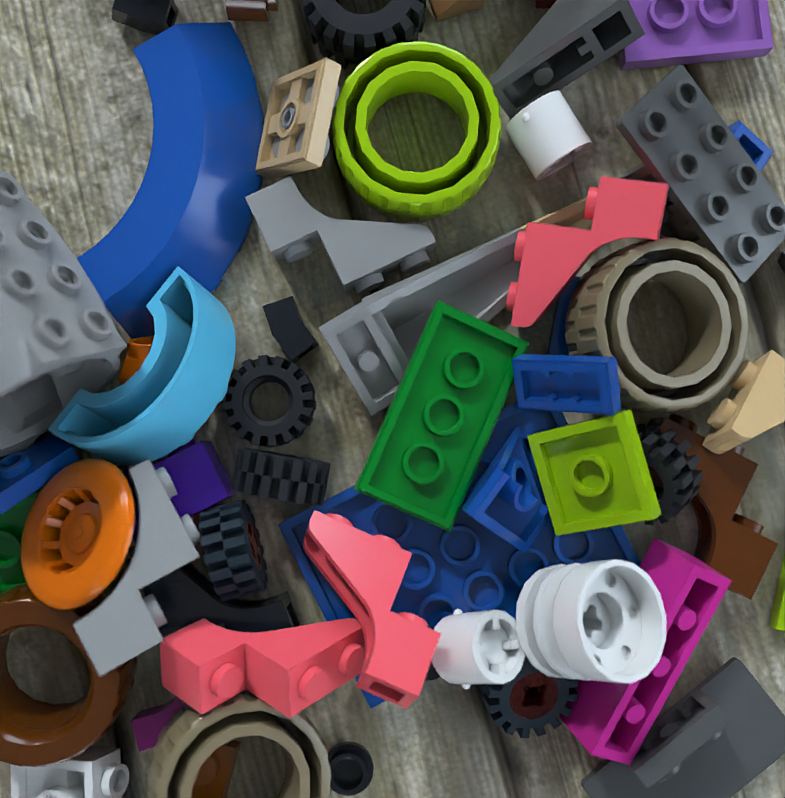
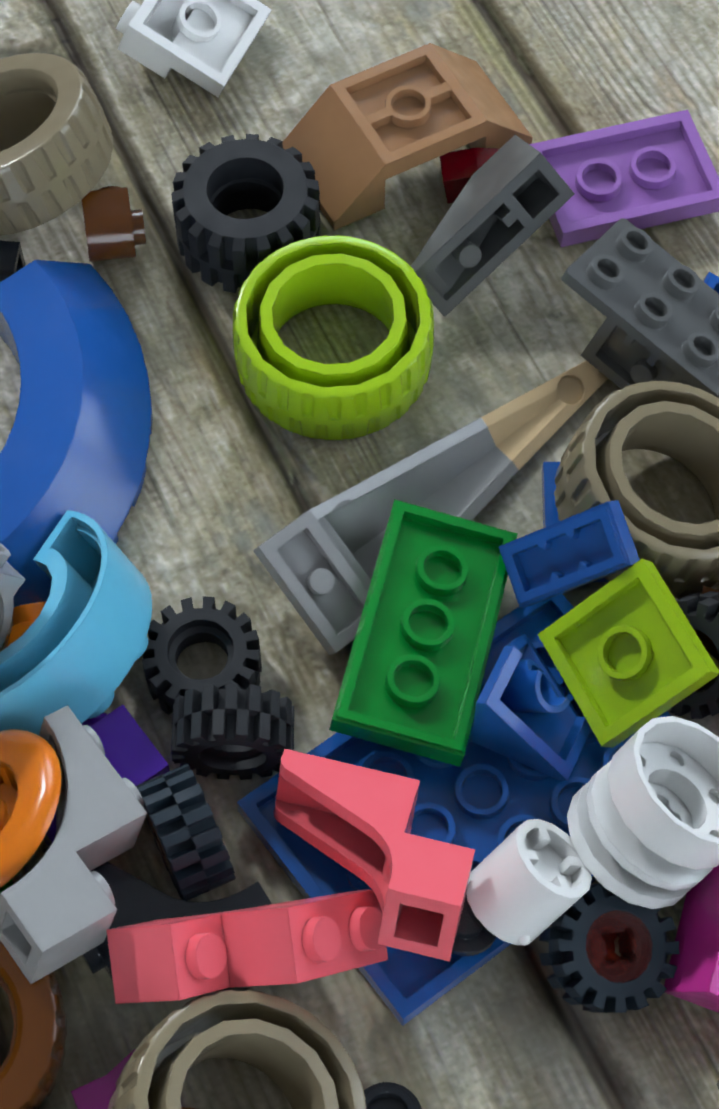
camera: 10 degrees left, 25 degrees down
light grey arch [245,176,436,295] -> none
tan piece [256,58,341,180] -> none
black piece [263,296,319,363] -> none
white piece [505,90,592,180] -> none
coral arch [506,176,669,328] -> none

